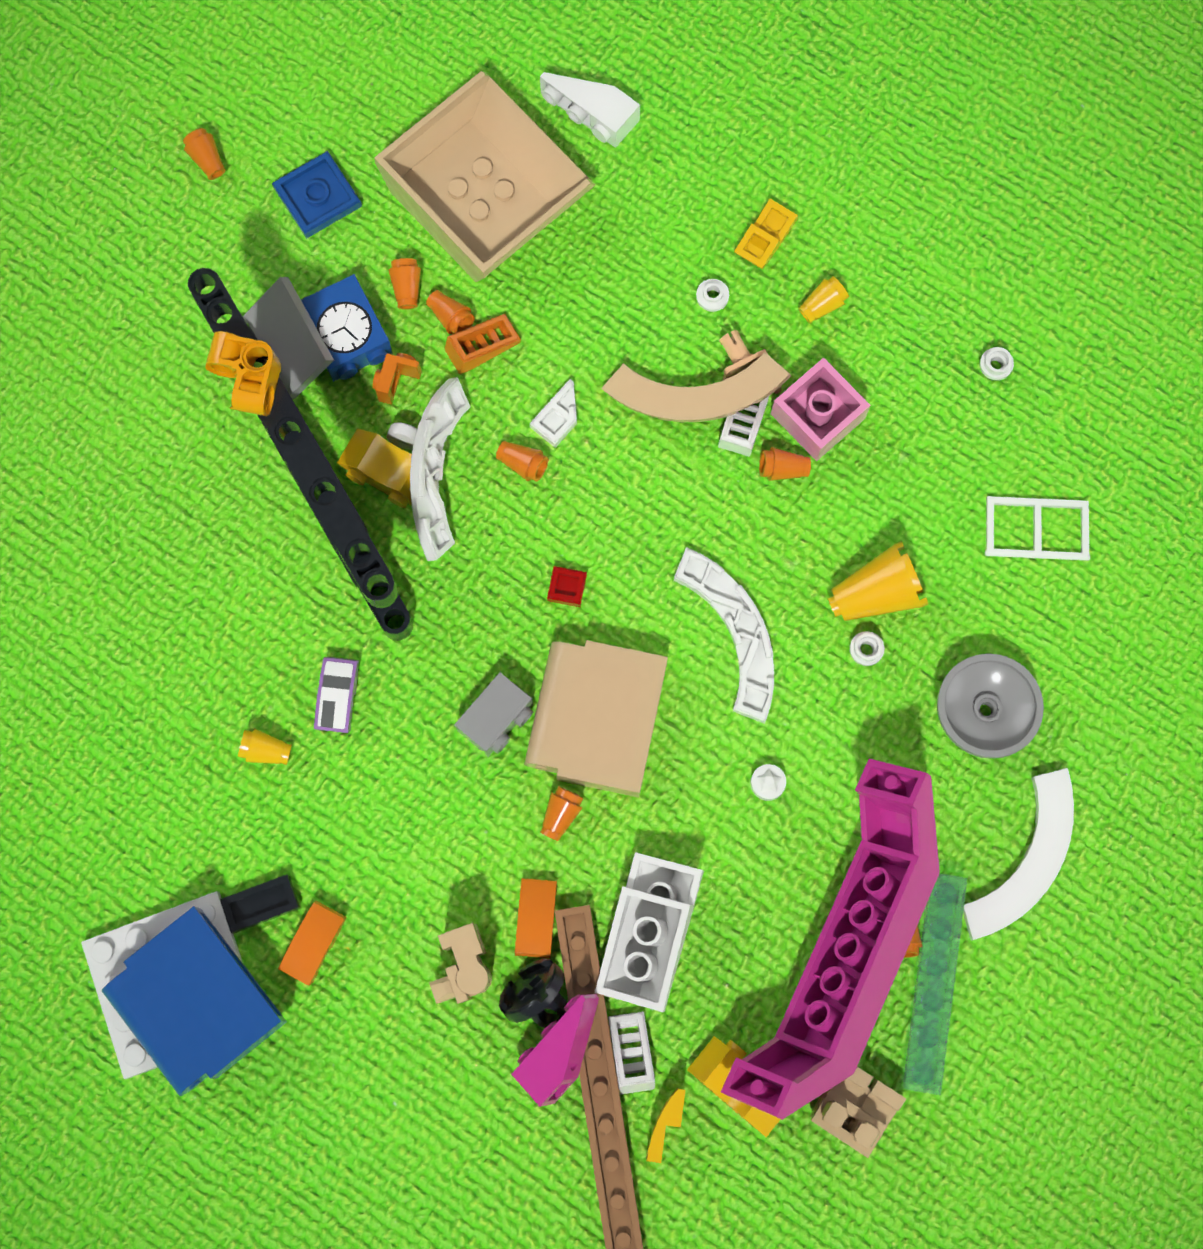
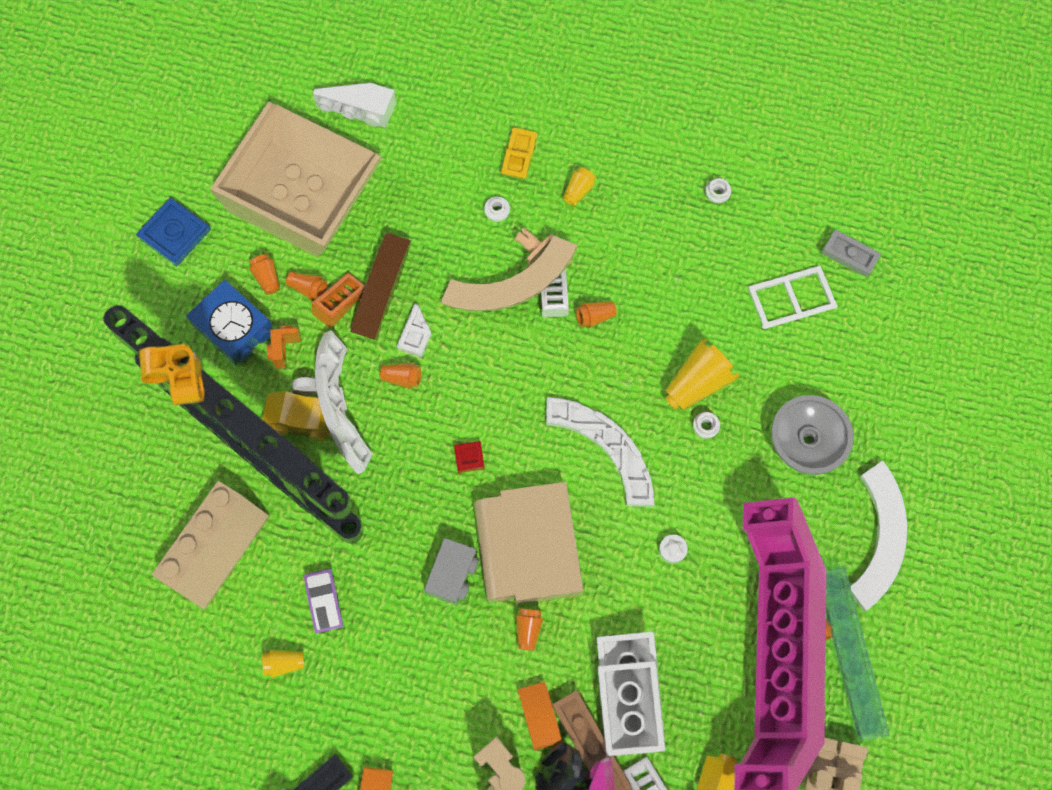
camera: 25 degrees left, 5 degrees down
orange cone [183,128,226,180] -> none
light grey tile [243,277,334,399] -> none
bright pink brick [771,358,871,461] -> none
none -> tan slope [151,481,269,610]
none -> reddish brown slope [350,233,412,340]
none -> light grey plate [821,230,881,278]

